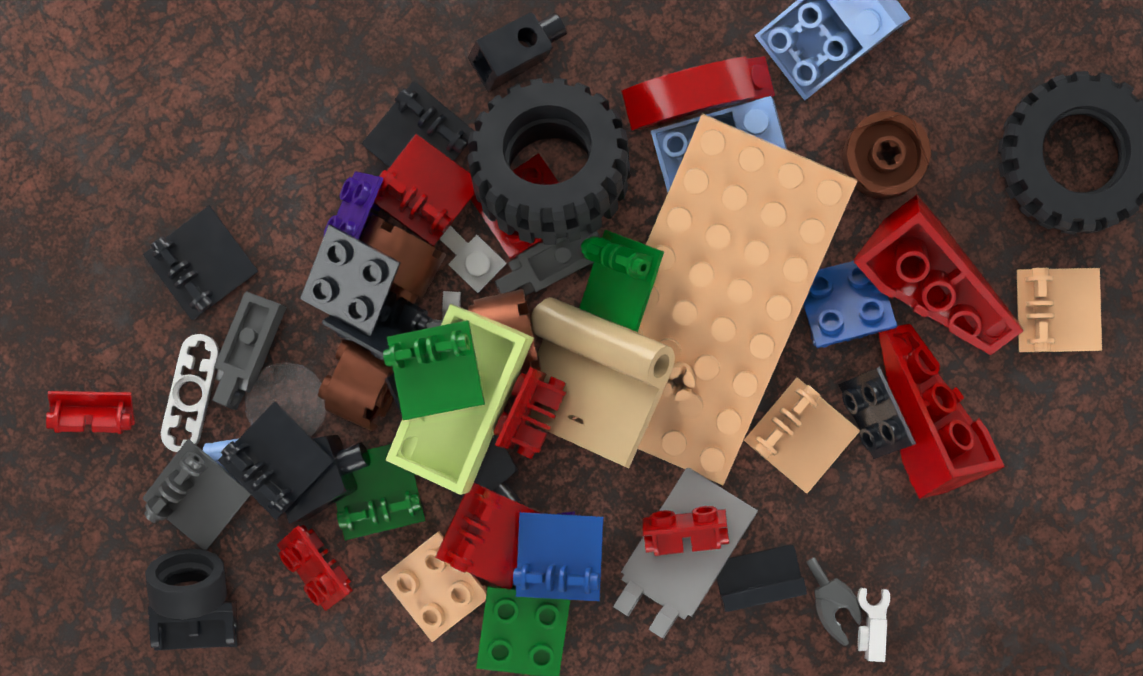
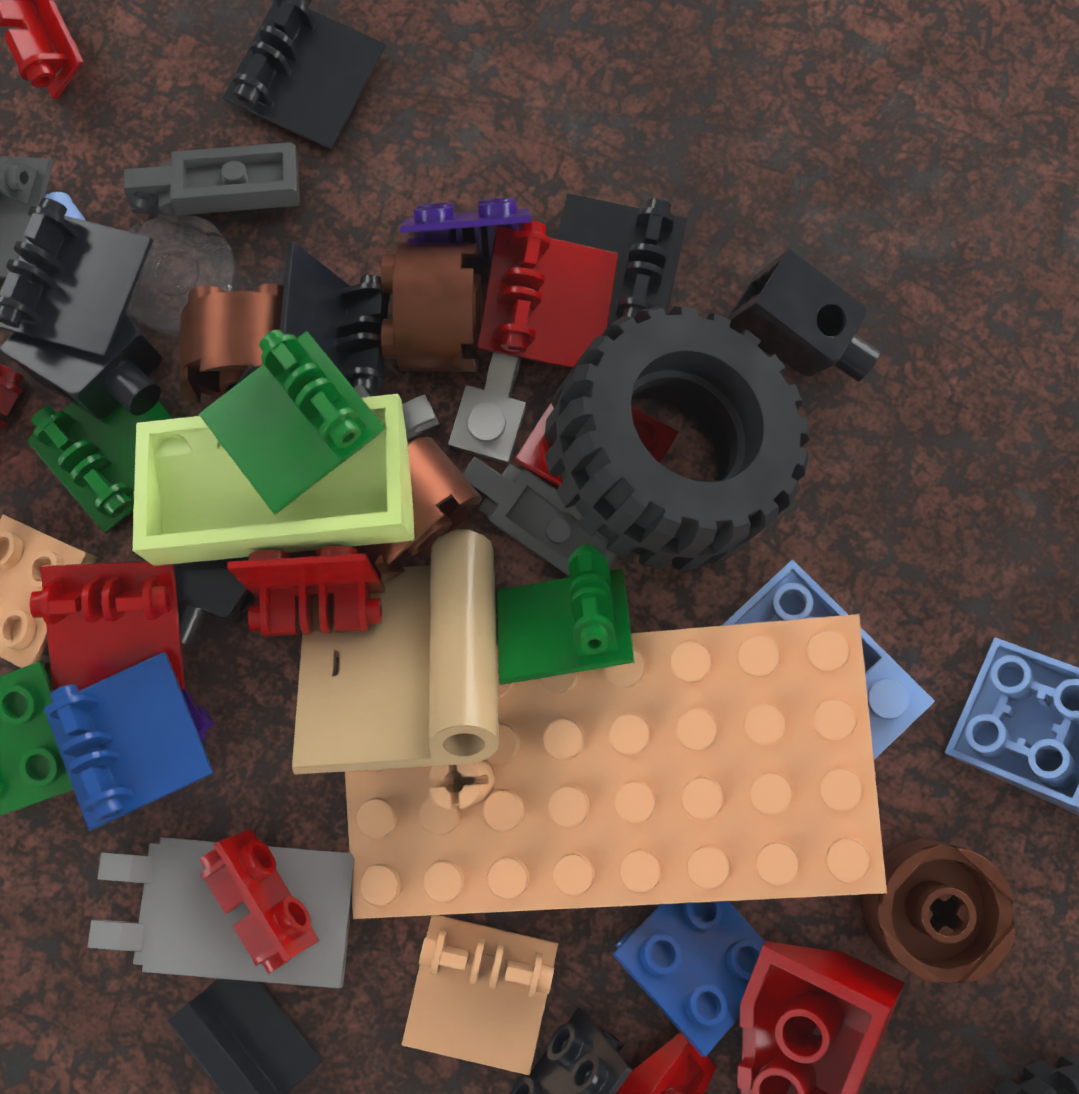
camera: 60 degrees right, 5 degrees down
white beam [161,334,220,452] -> none
hinge [300,224,401,337] -> none
red arch [621,56,775,130] -> none

